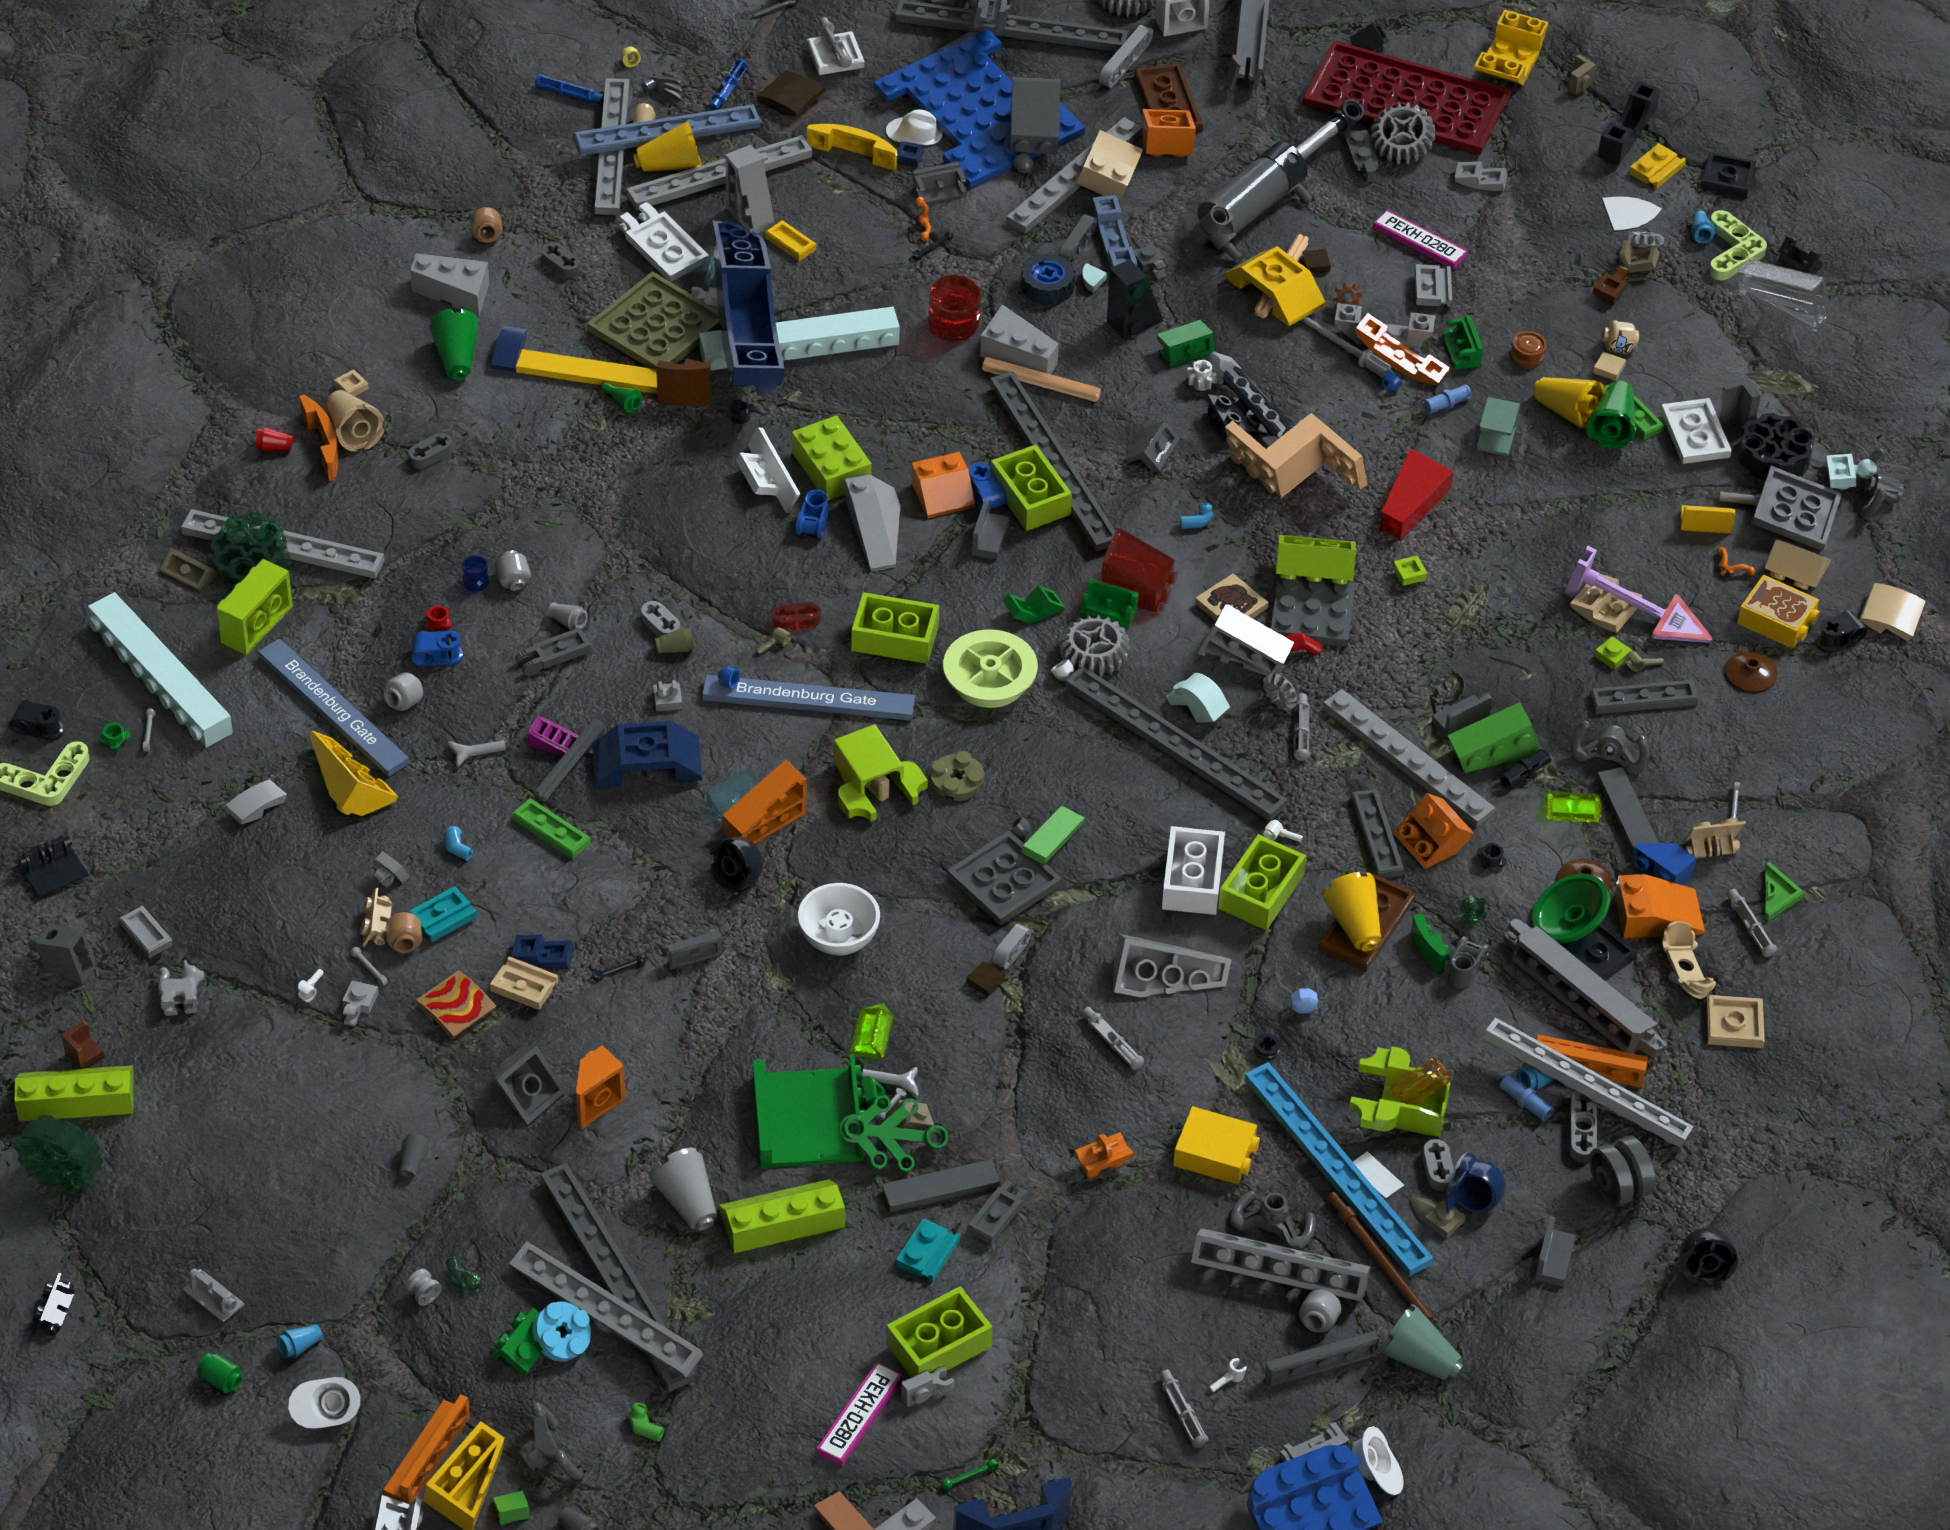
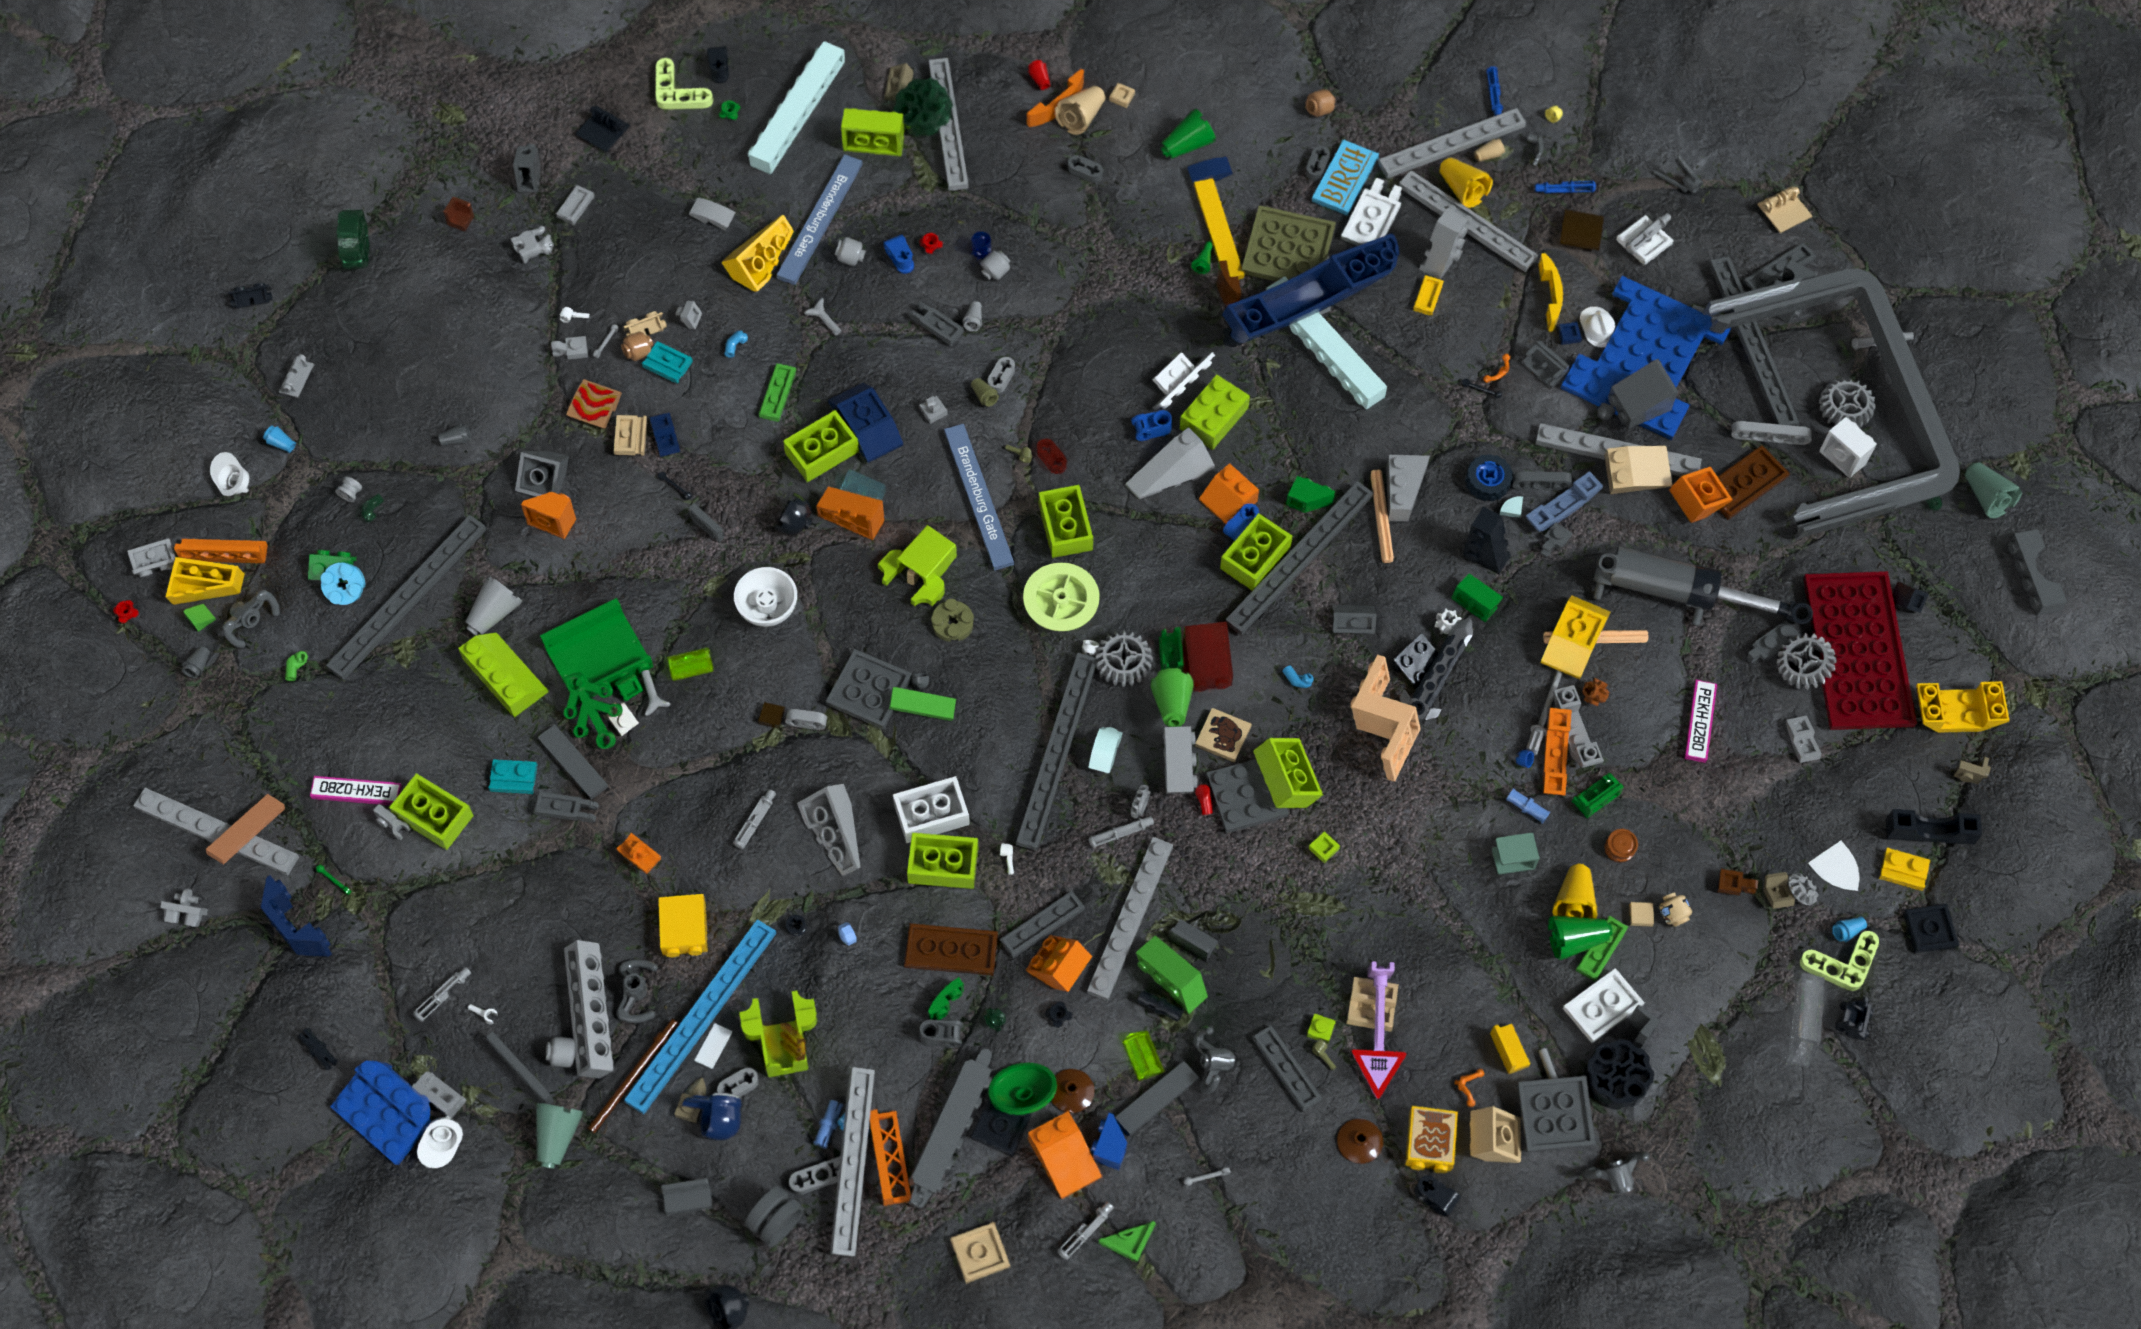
camera: 65 degrees right, 15 degrees up
lime slope [15,1065,134,1122] -> none
light grey hinge [143,708,156,752] -> none
green brick [197,1353,243,1393] -> none
light grey wedge [410,253,489,317] -> none
light grey plate [509,1241,704,1378] -> none
magenta slope [527,716,579,757] -> none
dark grey axle [534,719,604,802] -> none
sand blue tile [573,104,761,156] -> none
blue hinge [718,667,740,689] -> none
light grey hinge [875,1088,907,1122] -> none
clear red wheel [928,275,981,341] -> none
dark grey panel [972,499,1009,560] -> none
green slope [1002,585,1066,624] -> none
dark brown tile [1302,249,1331,273] -> none
yellow cone [1322,872,1381,951] -> none
red slope [1380,449,1454,540] -> none
light grey plate [1414,264,1452,307] -> none
tan piece [1662,921,1716,999] -> none
tan hinge [1681,819,1746,858] -> none
light aqua plate [1826,454,1877,490] -> none
tan slope [1859,583,1925,641] -> none
none -> lime brick [783,410,859,482]
none -> bright green cone [1151,668,1194,727]
none -> green slope [1286,476,1335,513]
none -> medium azure tile [1312,140,1379,216]

